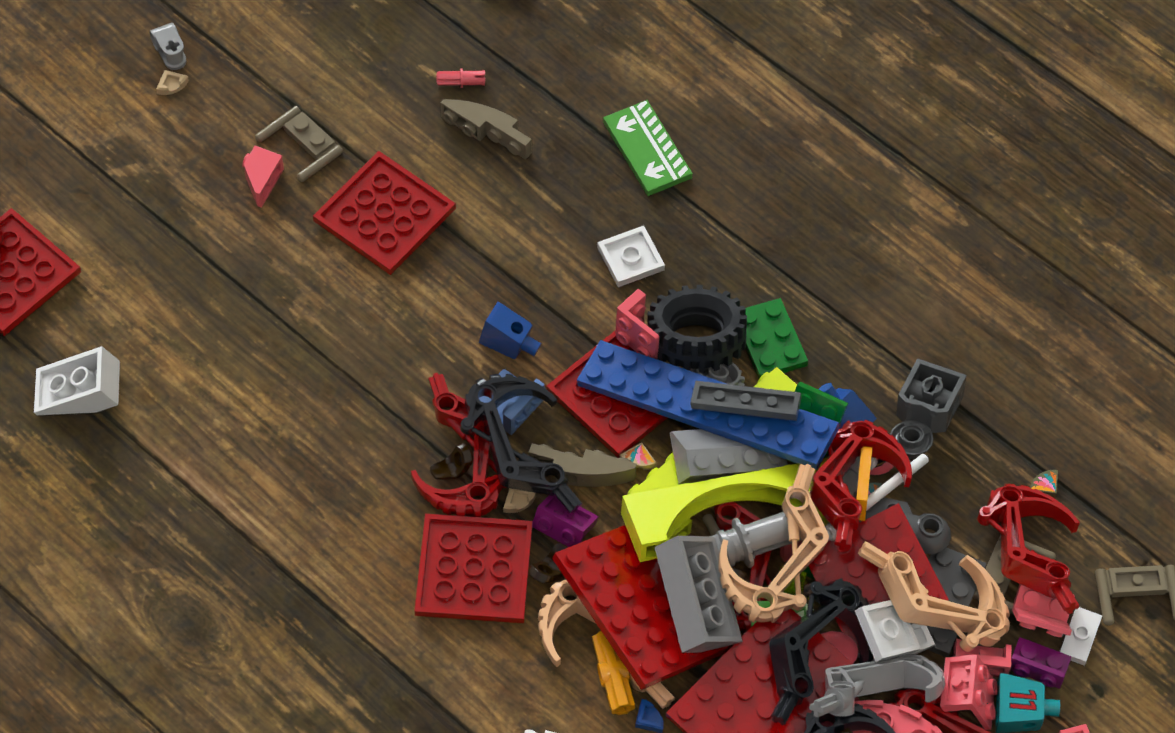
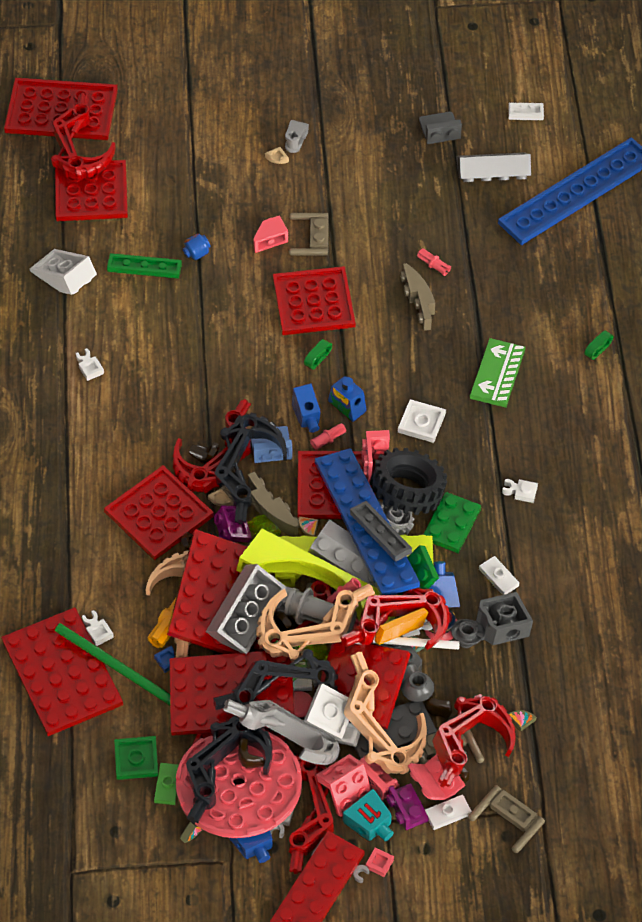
camera: 45 degrees right, 5 degrees down
none -> white plate [76,348,104,381]
none -> green plate [107,253,182,279]
none -> blue head [183,233,211,260]
none -> clear neon green plate [247,515,281,536]
none -> green beam [304,339,332,370]
none -> coral axle [310,423,346,450]
none -> coral axle [327,578,361,604]
none -> blue torso [328,376,366,422]
none -> dark brown hair [424,696,452,717]
none -> white plate [479,556,519,595]
none -> white plate [502,479,538,503]
none -> green beam [584,330,614,360]

